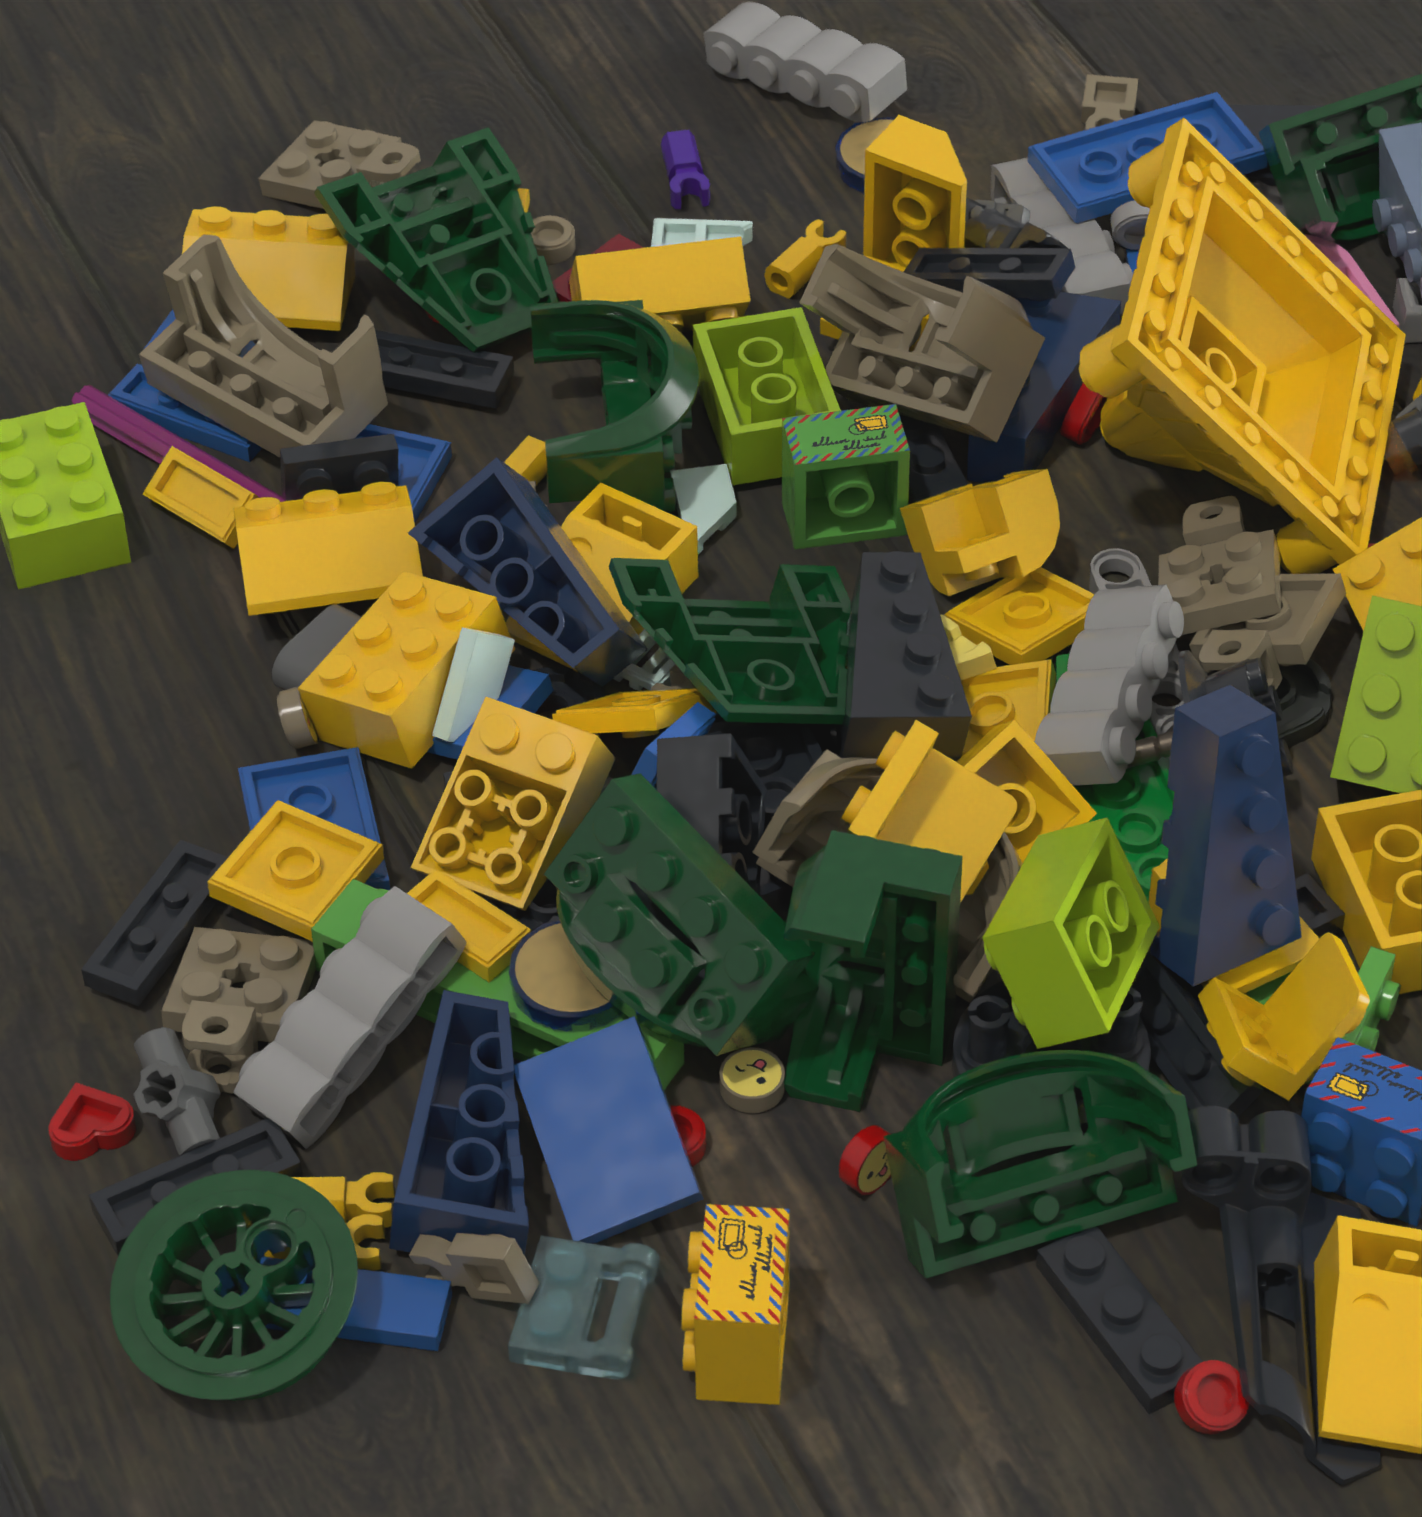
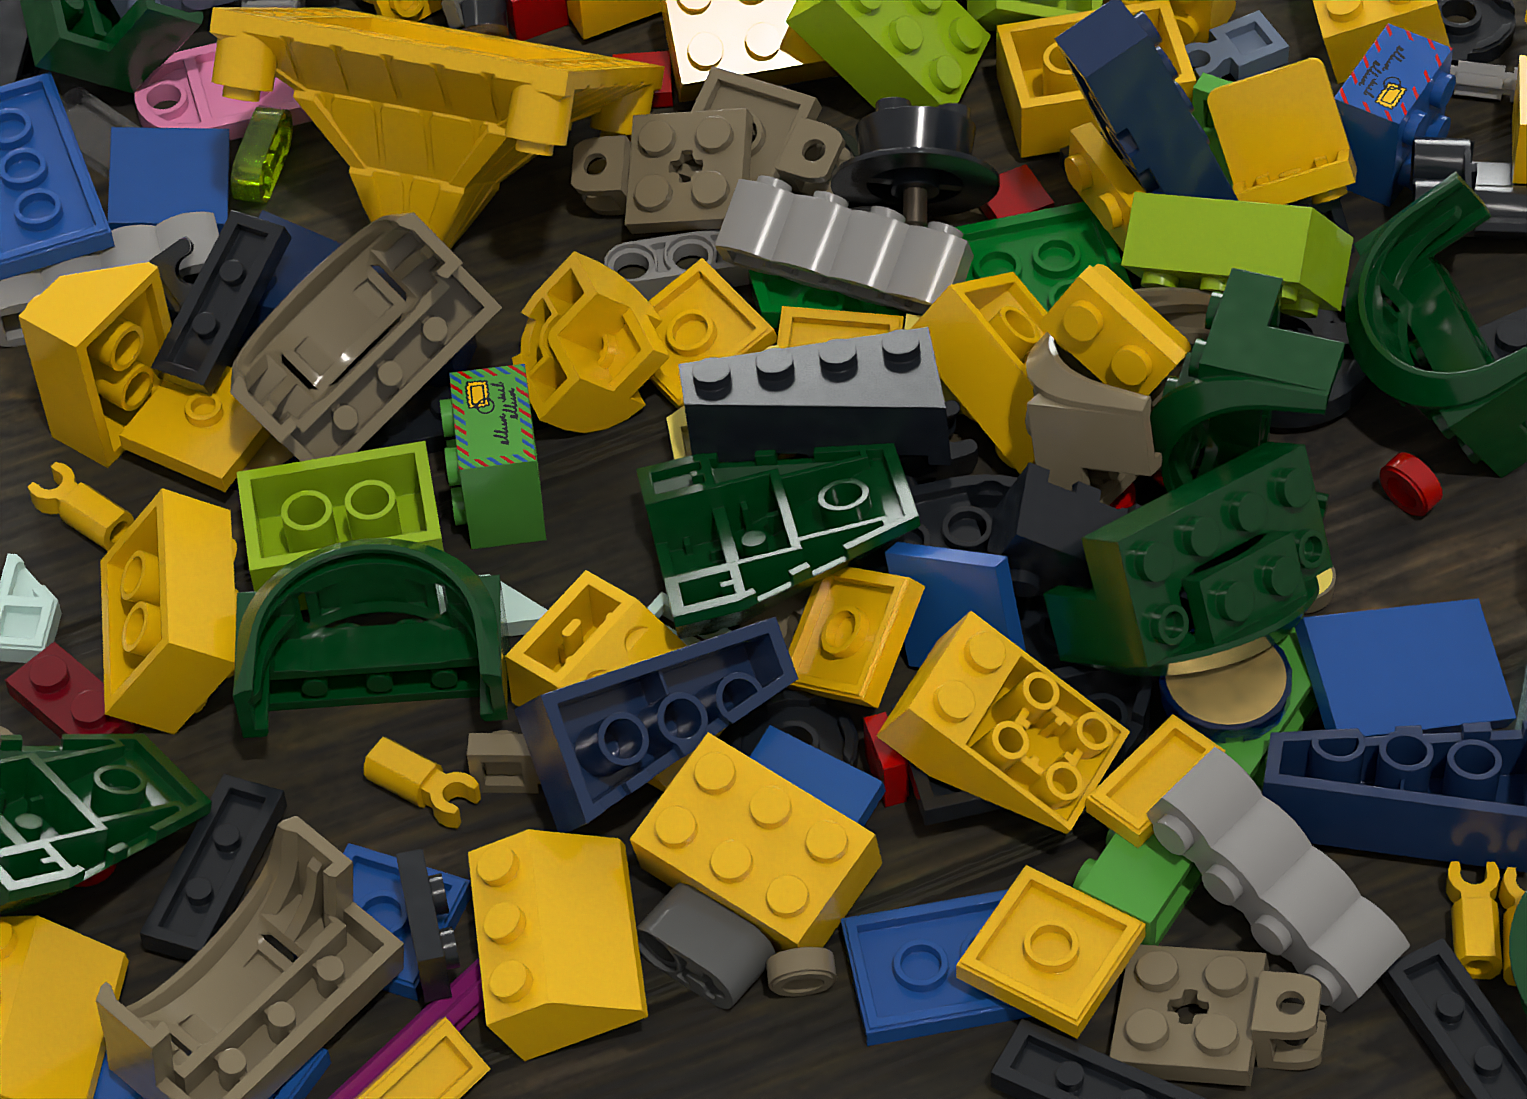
camera: 85 degrees left, 5 degrees up
dark grey axle [134,1027,221,1156] -> none
light aqua tile [432,627,515,742] -> none
light grey tile [1110,200,1150,250] -> none

